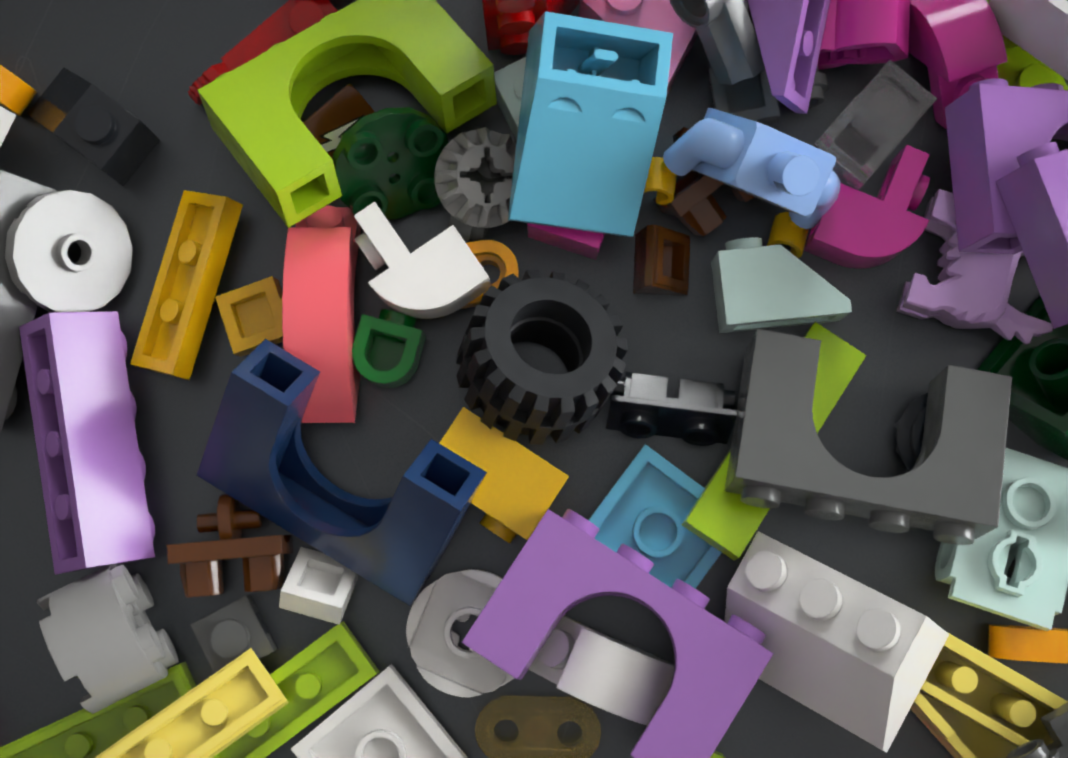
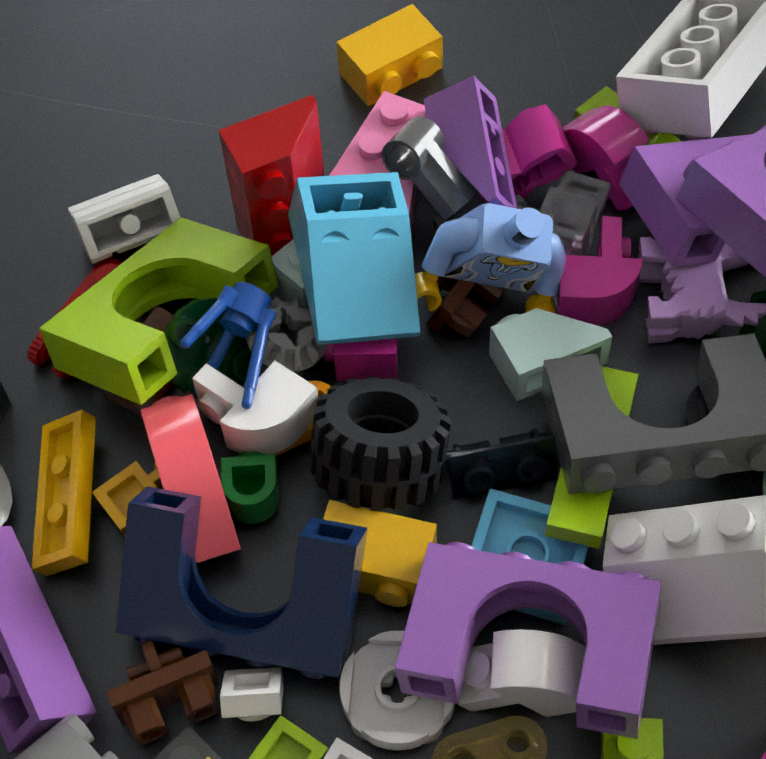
camera: 20 degrees left, 25 degrees down
reddish brown slope [633,224,690,296] -> none
none -> blue plant [180,282,277,410]

